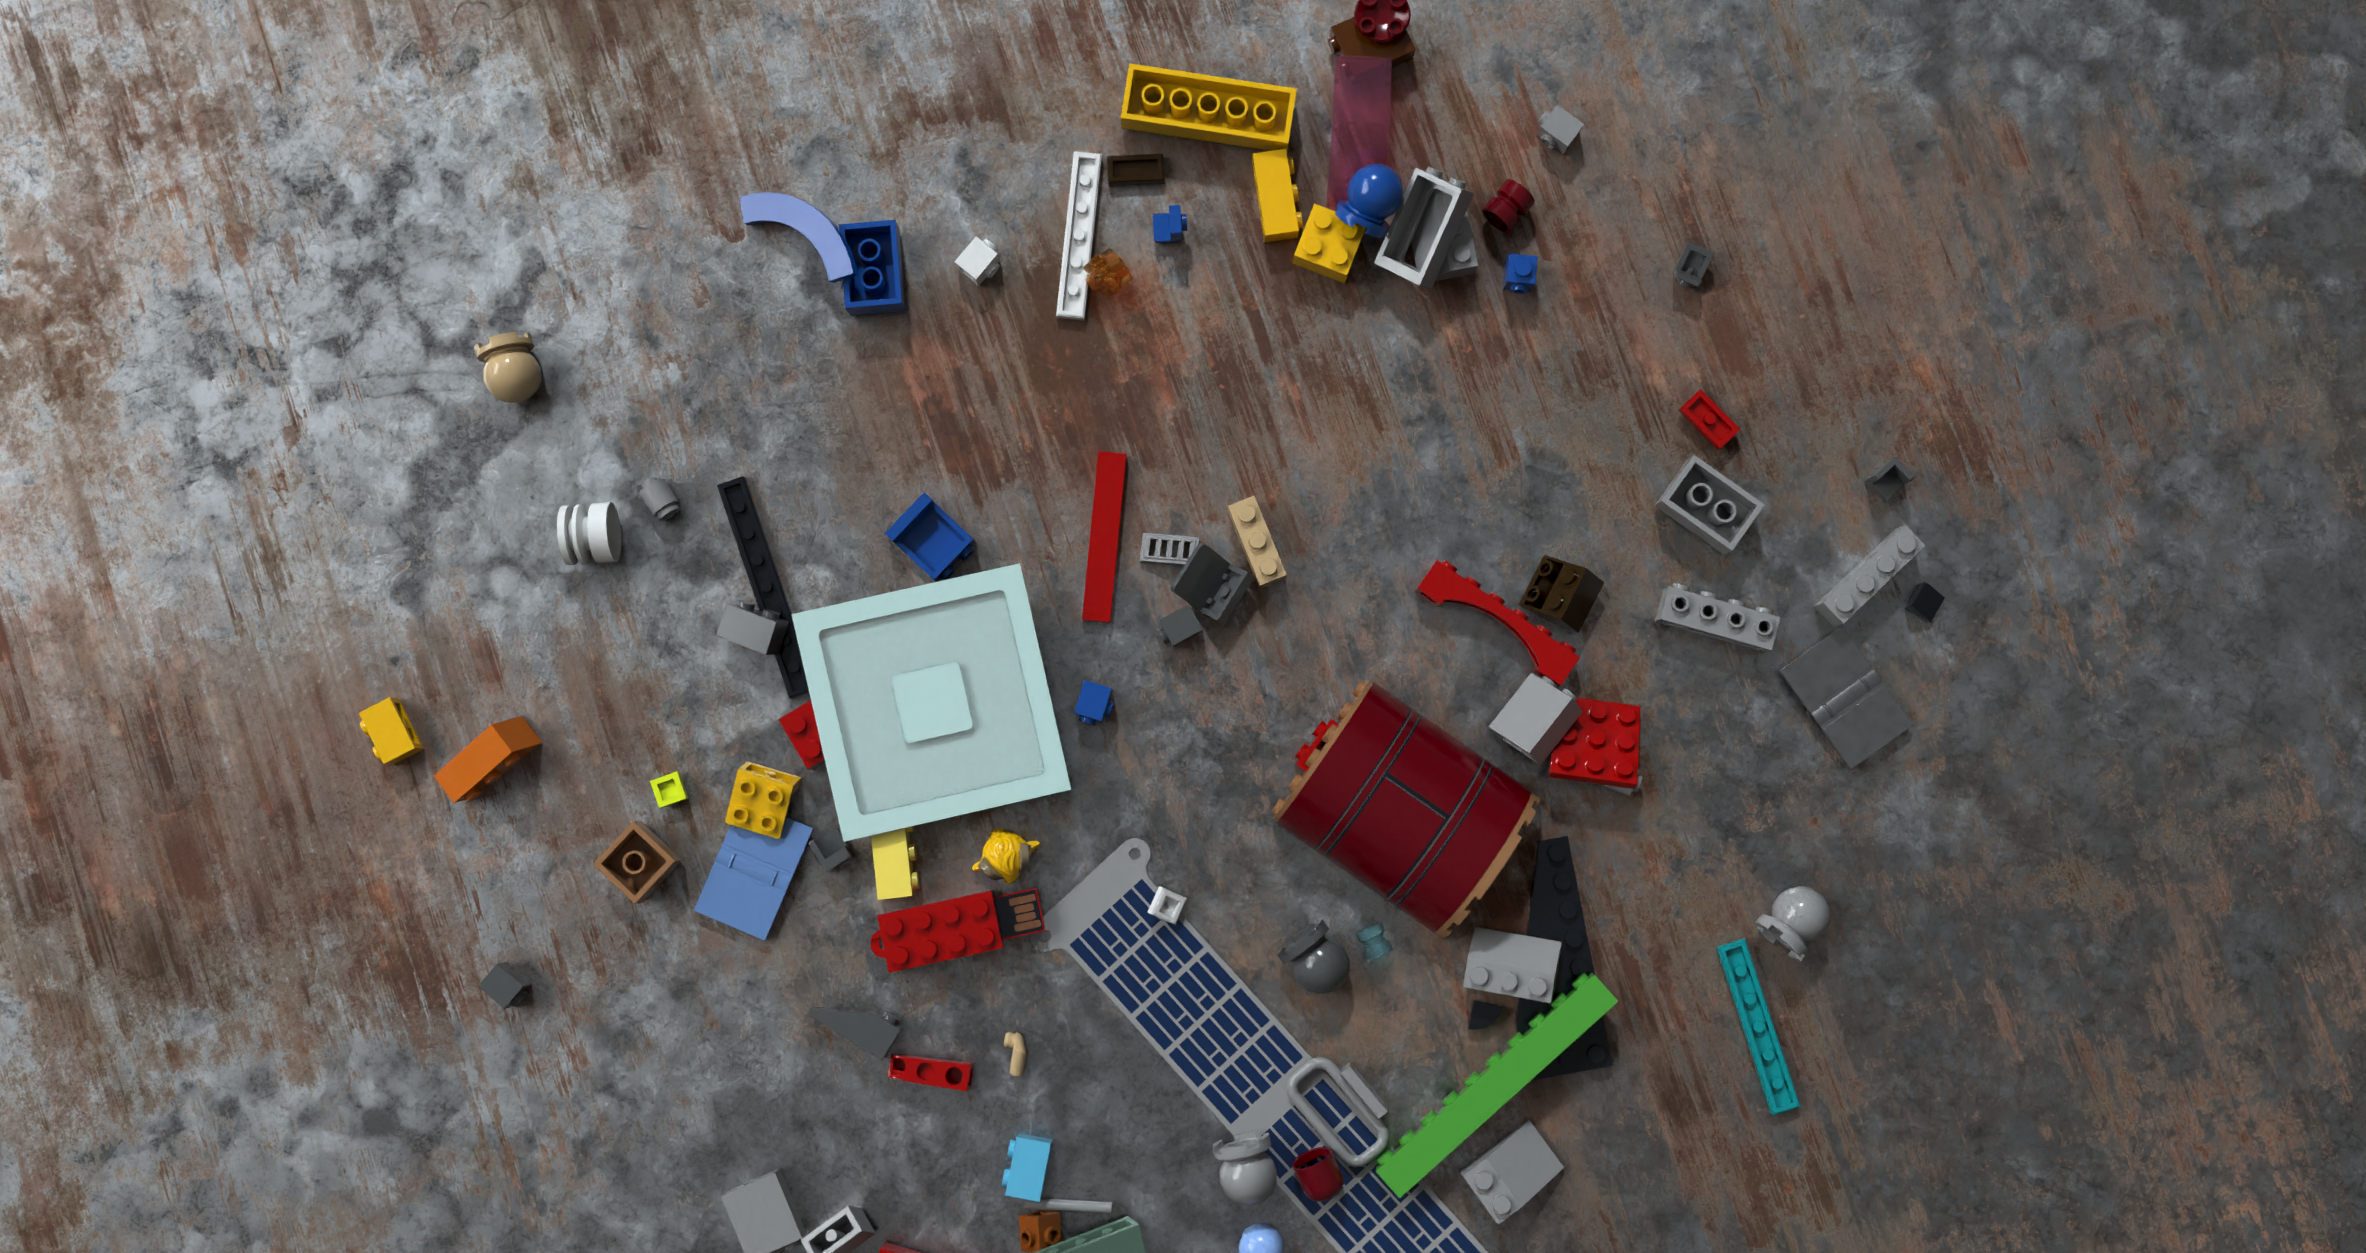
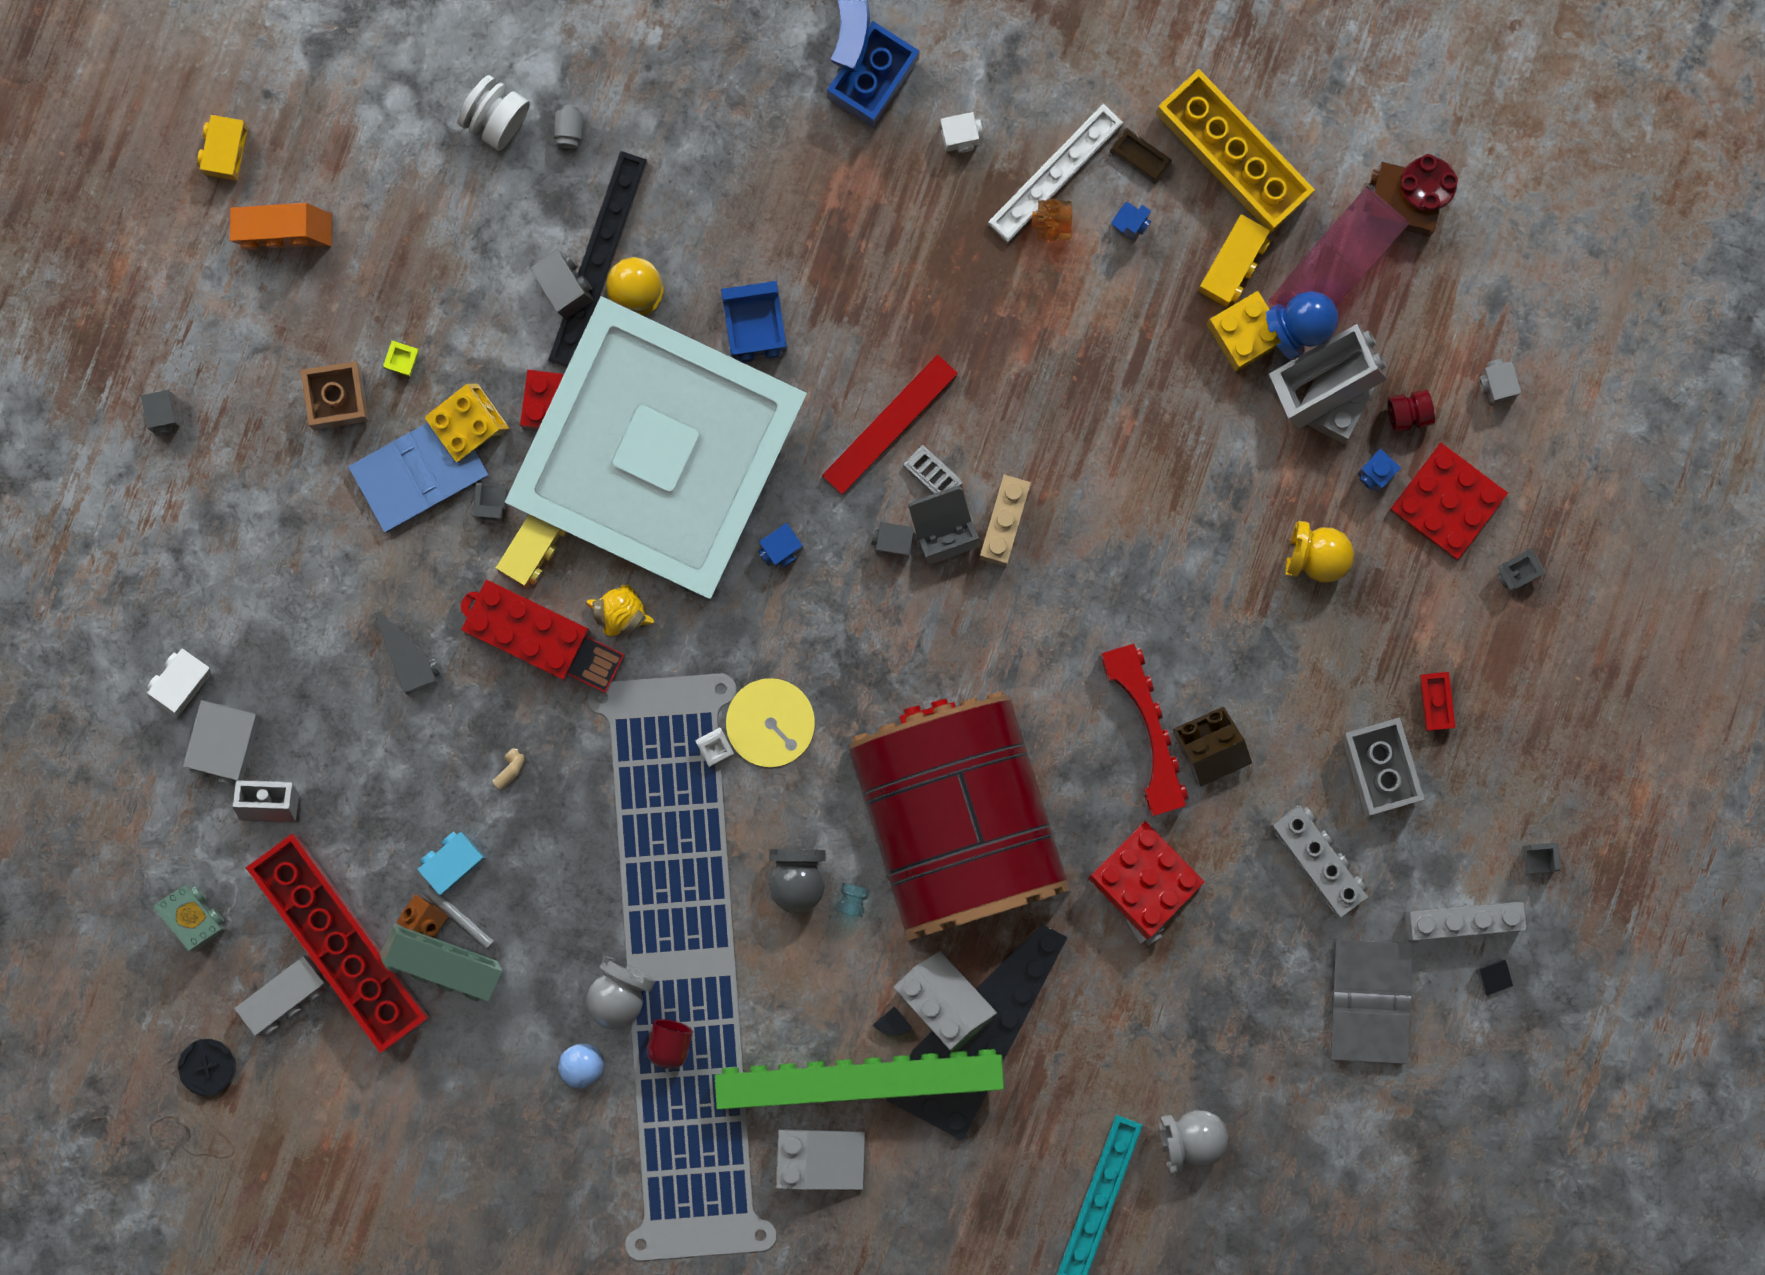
camera: 30 degrees right, 0 degrees up
red leg [888,1054,975,1091] -> none
light grey bar [1286,1057,1390,1167] -> none
light grey brick [1489,673,1583,765] -> none
none -> white brick [147,649,211,719]
none -> yellow tile [606,257,664,317]
none -> light yellow piece [726,678,815,767]
none -> yellow tile [1285,521,1355,583]
none -> red plate [1389,442,1508,561]

